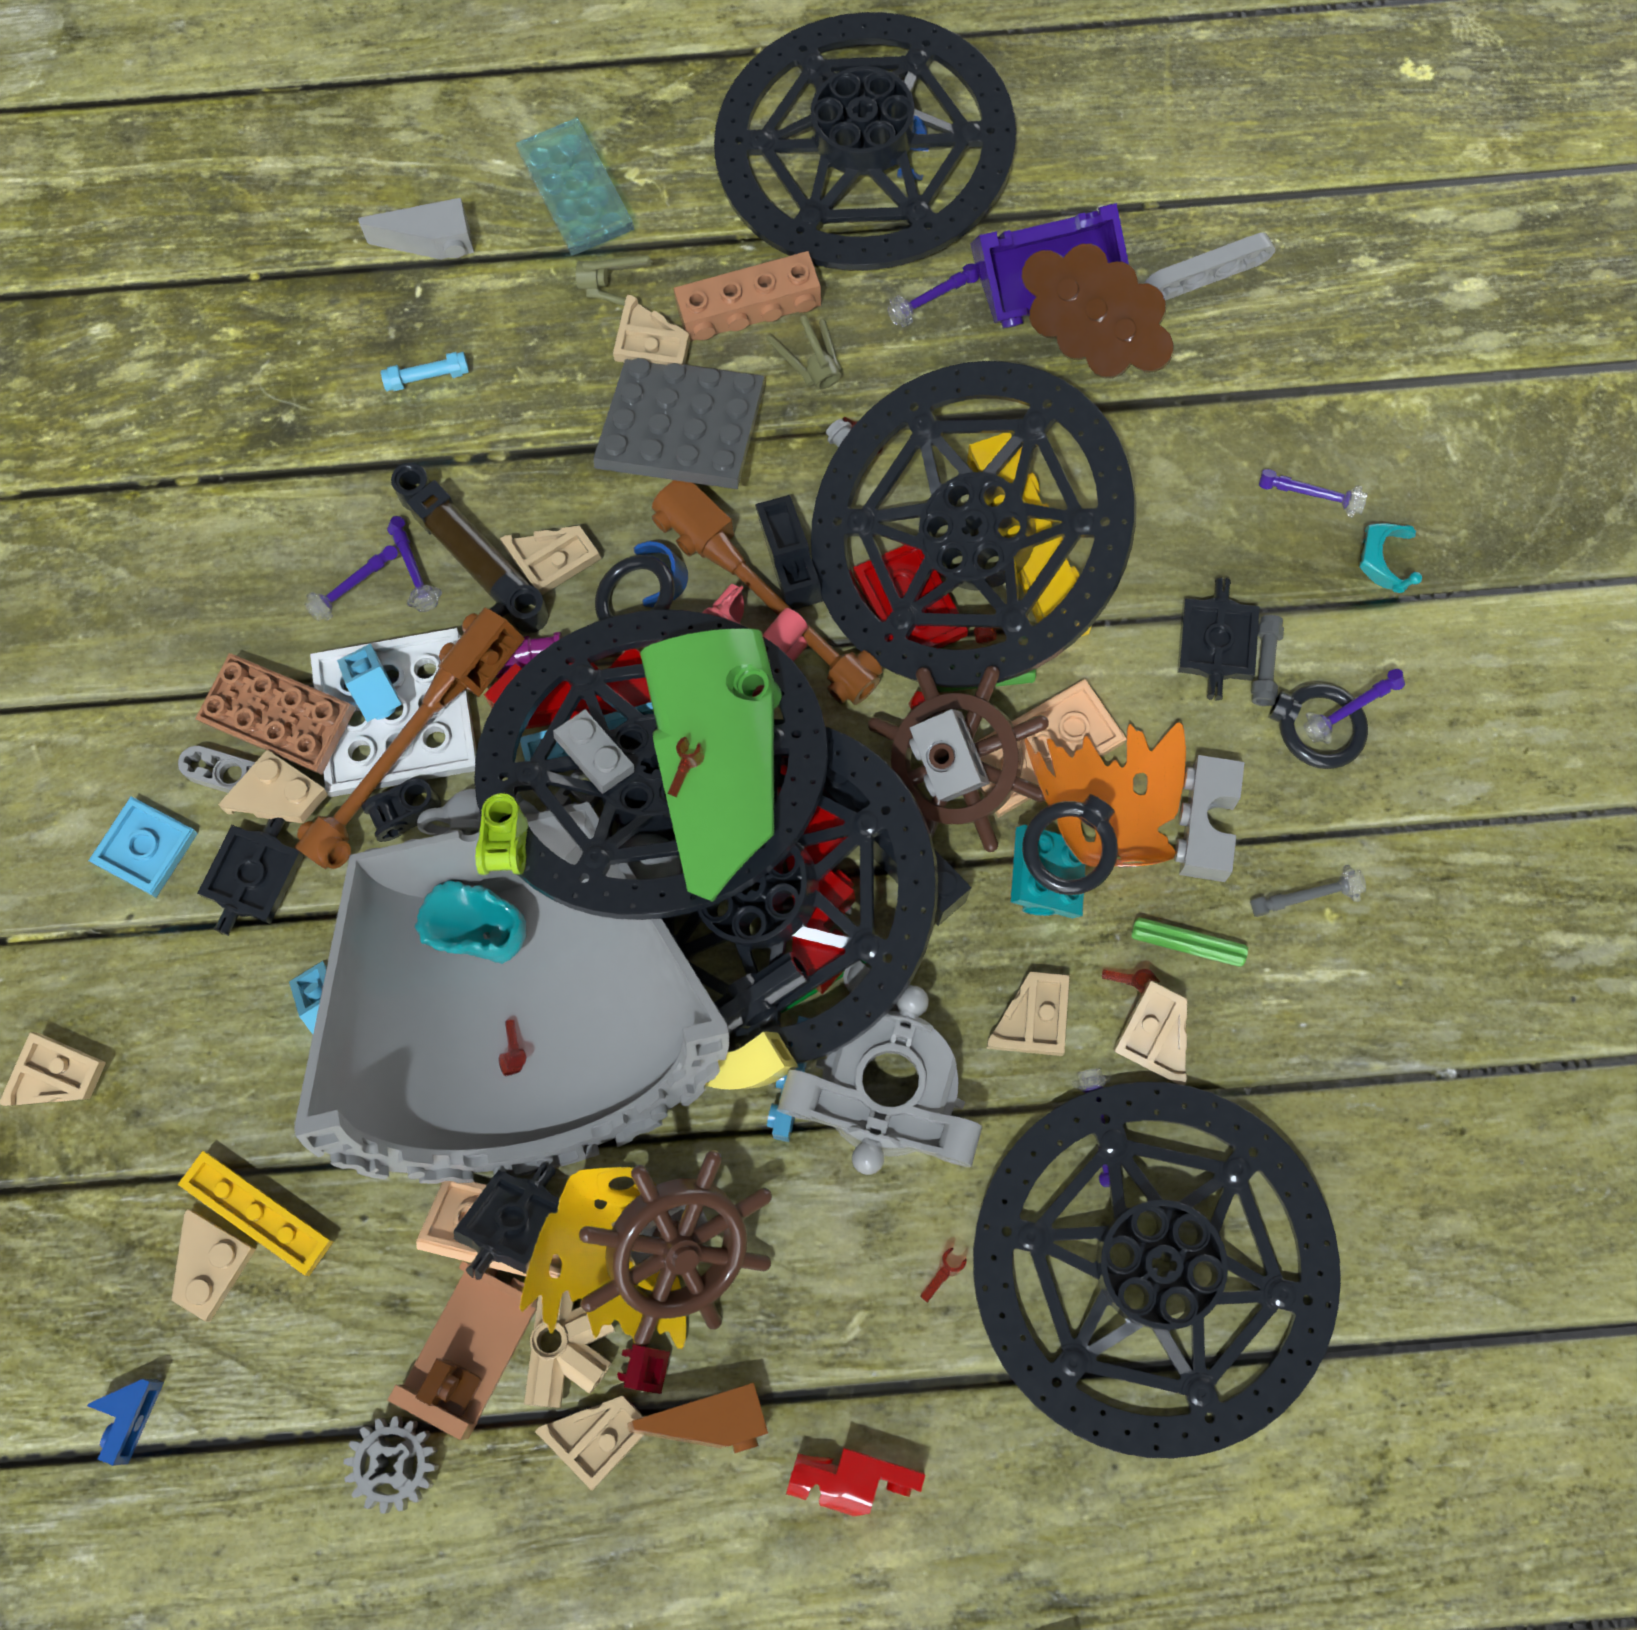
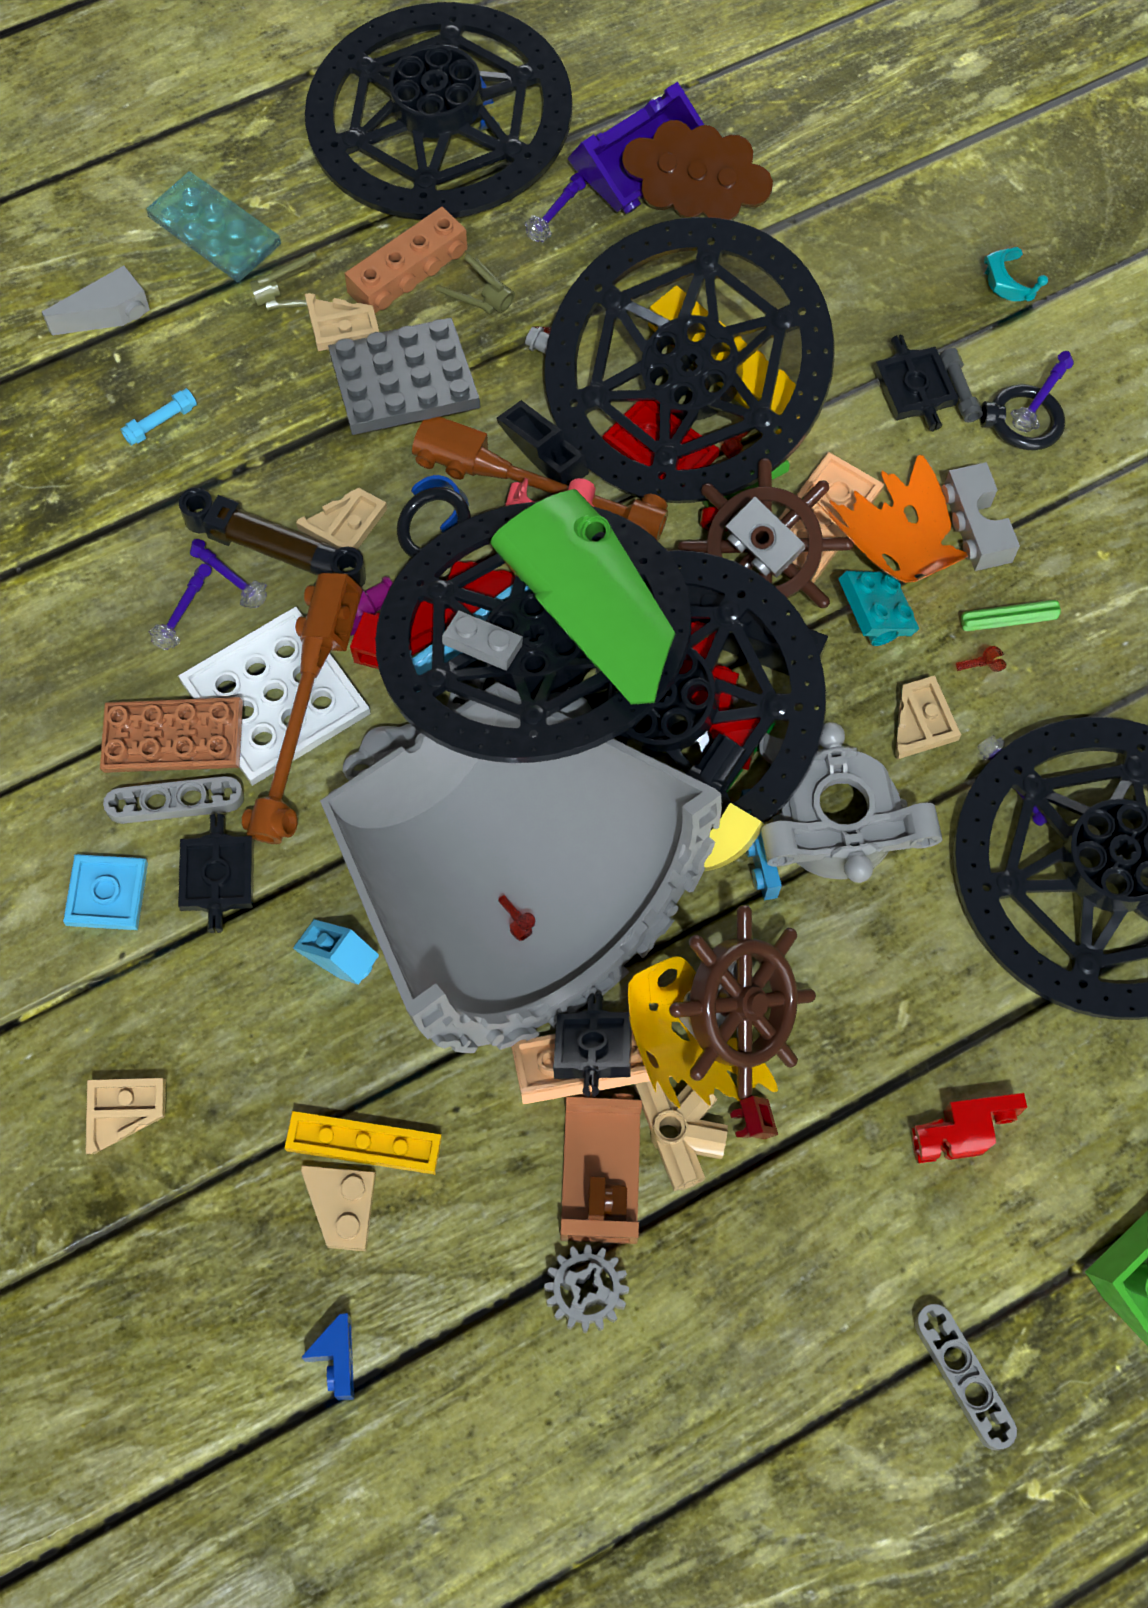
camera: 30 degrees left, 5 degrees down
tan wing [218,750,328,823] -> none
medium azure slope [337,643,402,722] -> none
black piece [362,778,441,842] -> none
teal piece [414,880,527,964] -> none
lime piece [475,793,528,875] -> none
tan wing [535,1396,644,1491] -> none
dark orange slope [627,1383,768,1453] -> none
clear red hand [667,737,704,798] -> none
clear red hand [920,1248,966,1303] -> none
black piece [1022,794,1118,895] -> none
tan wing [1113,980,1187,1085] -> none
light grey beam [1145,232,1275,301] -> none
dark grey piece [1250,865,1366,917] -> none
dark purple piece [1259,469,1368,518] -> none

